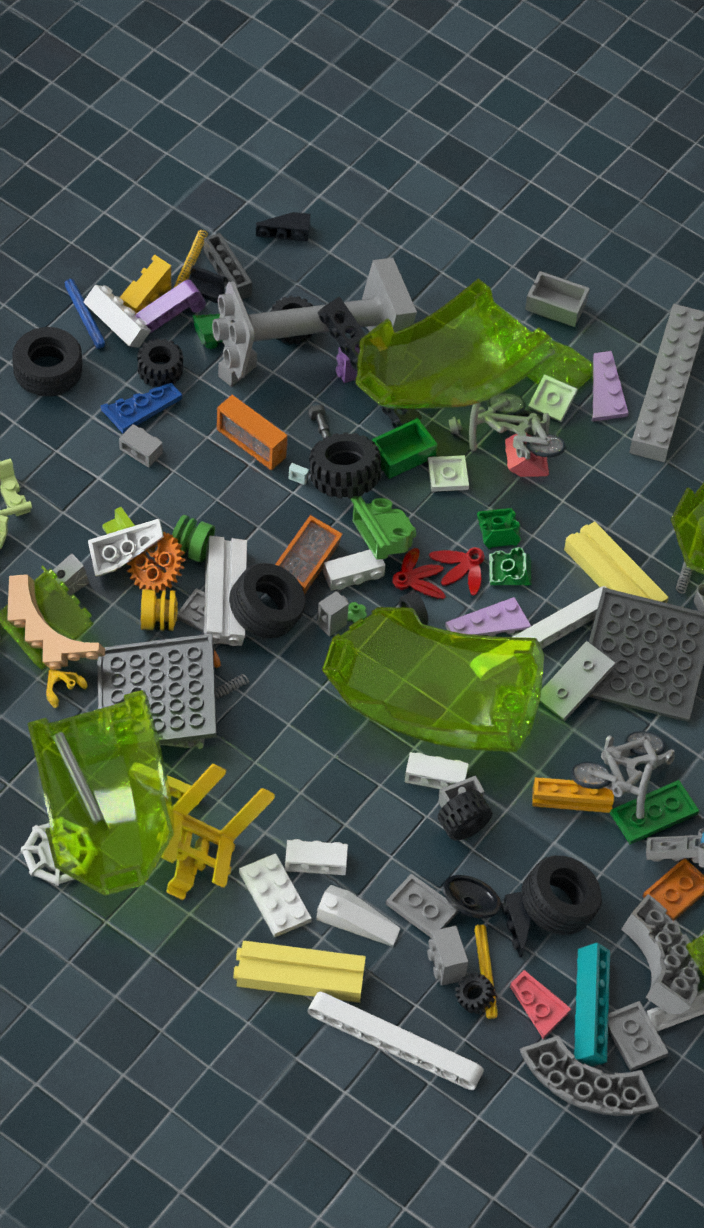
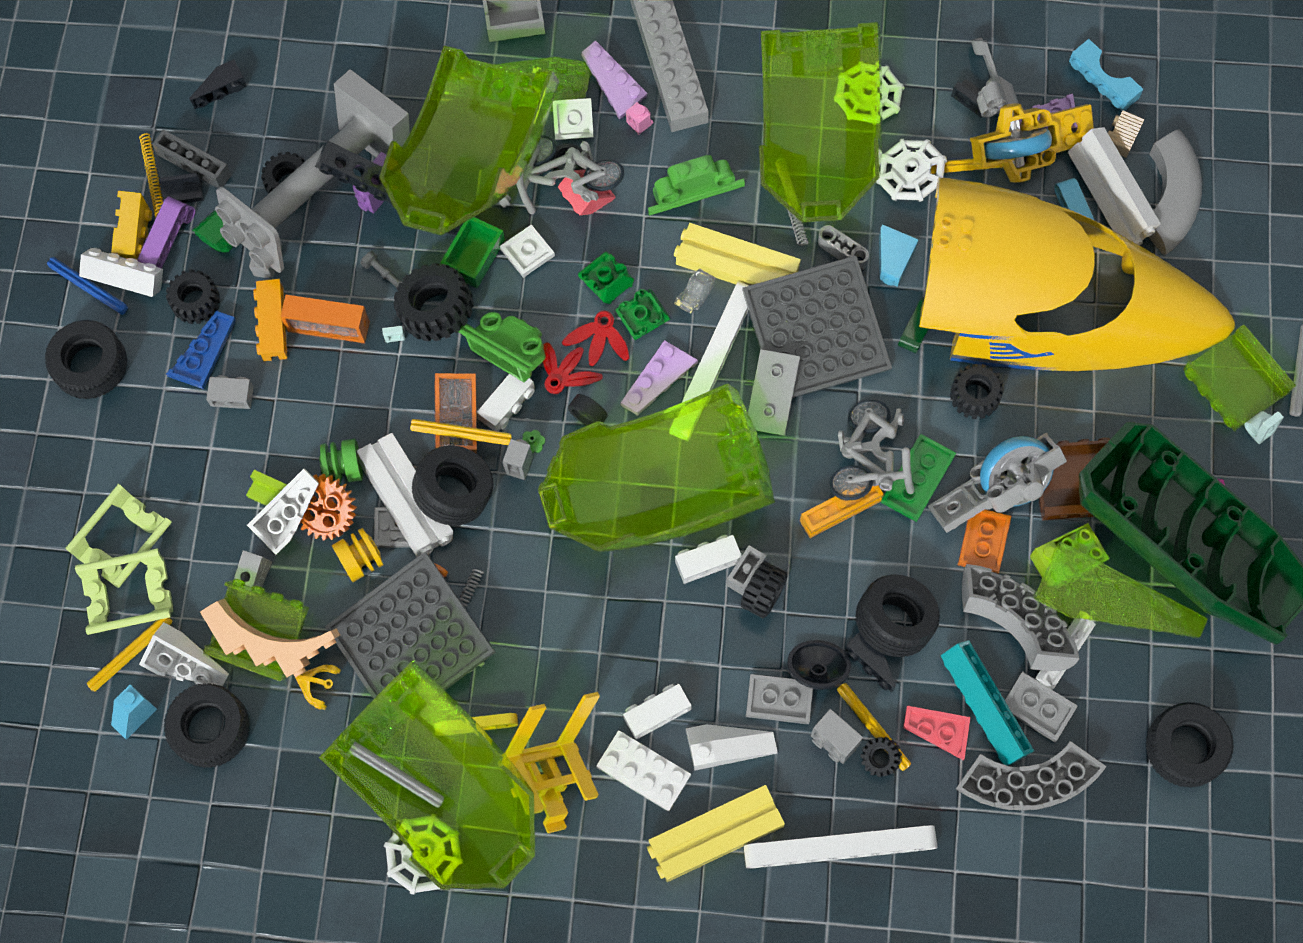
camera: 25 degrees left, 15 degrees up
none -> light orange brick [253,279,288,361]
none -> yellow axle [410,419,512,445]
none -> bright pink brick [626,102,653,135]
none -> bright green brick [648,155,745,216]
none -> clear brick [674,268,716,314]

